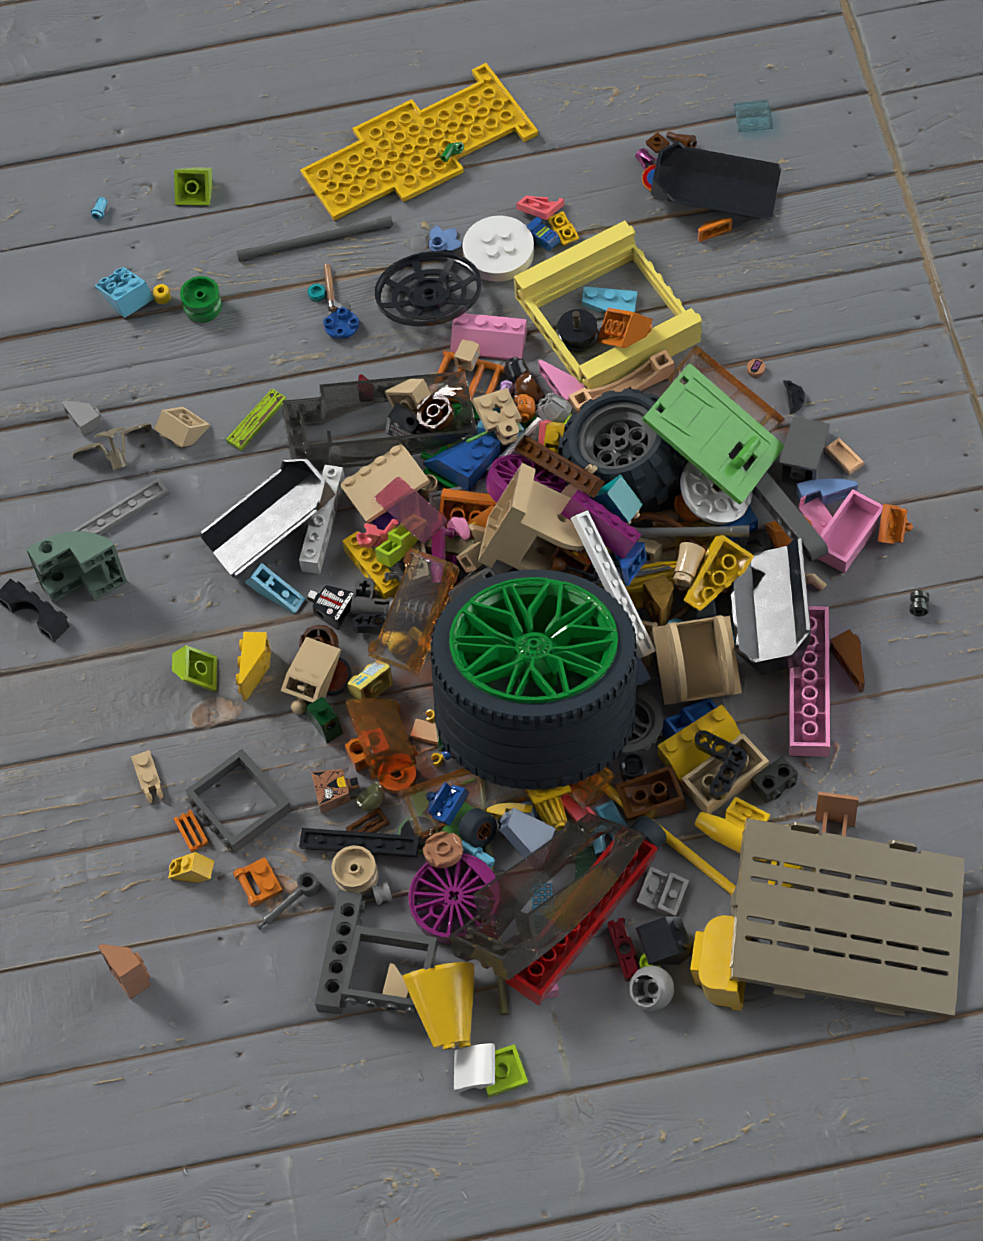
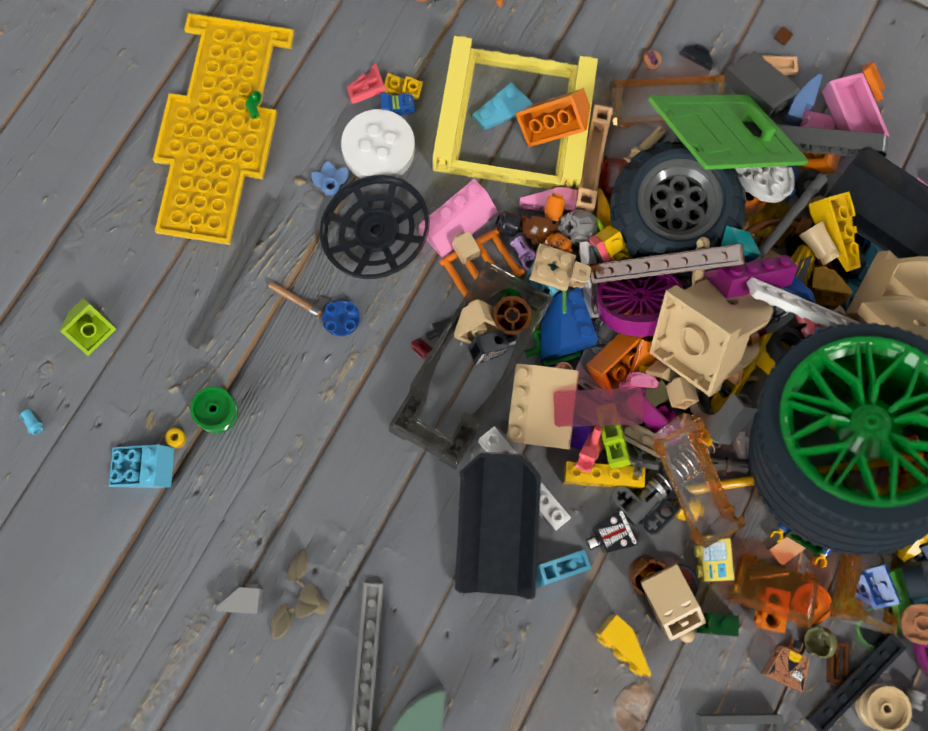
camera: 65 degrees left, 15 degrees up
tan slope [154,407,210,448] -> none
lime slope [172,645,217,691] -> none
lime tile [226,389,287,451] -> none
teal tile [307,284,326,302] -> none
black wheel [557,309,598,352] -> none
none -> orange brick [544,193,566,222]
none -> reddish brown piece [774,27,794,46]

